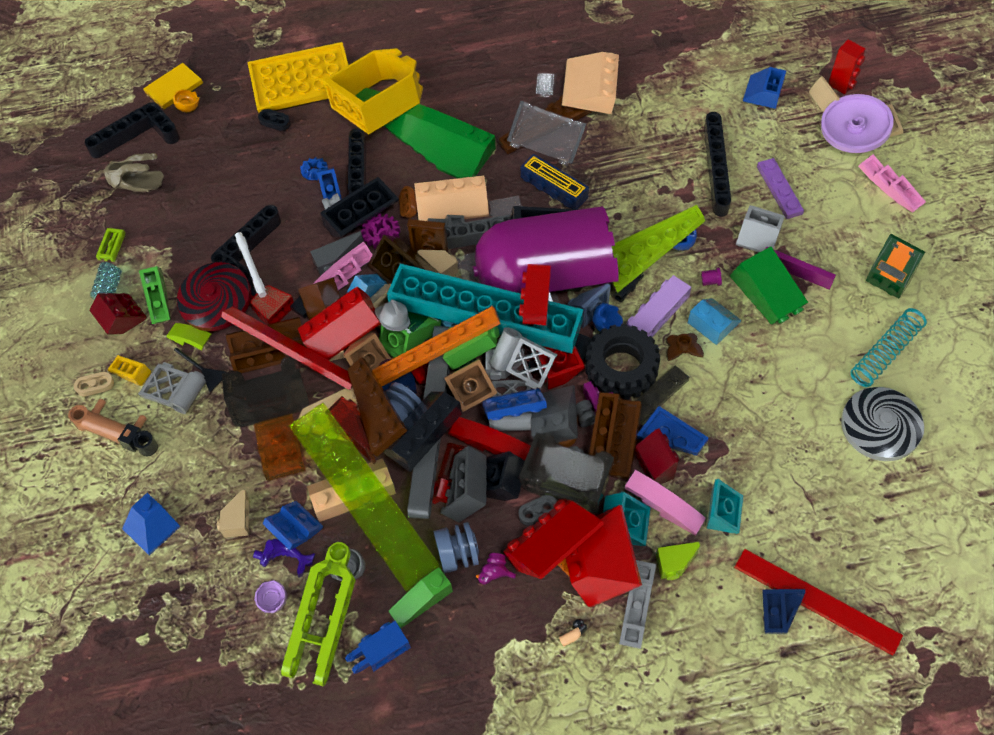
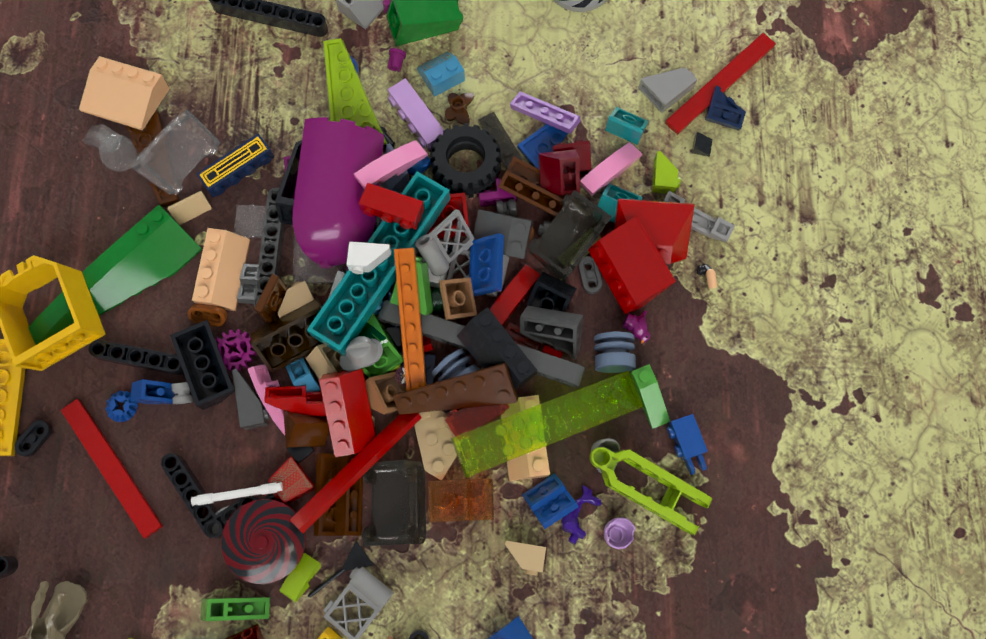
camera: 80 degrees left, 15 degrees up
none -> red tile [61,399,163,539]
none -> clear piece [99,134,138,172]
none -> tan slope [167,191,212,225]
none -> red slope [264,386,326,416]
none -> white slope [347,242,392,274]
none -> bright pink slope [354,140,428,189]
none -> medium lavender plate [510,92,581,134]
none -> dark red slope [539,150,580,195]
none -> light grey slope [638,67,697,113]
none -> black slope [692,132,713,157]

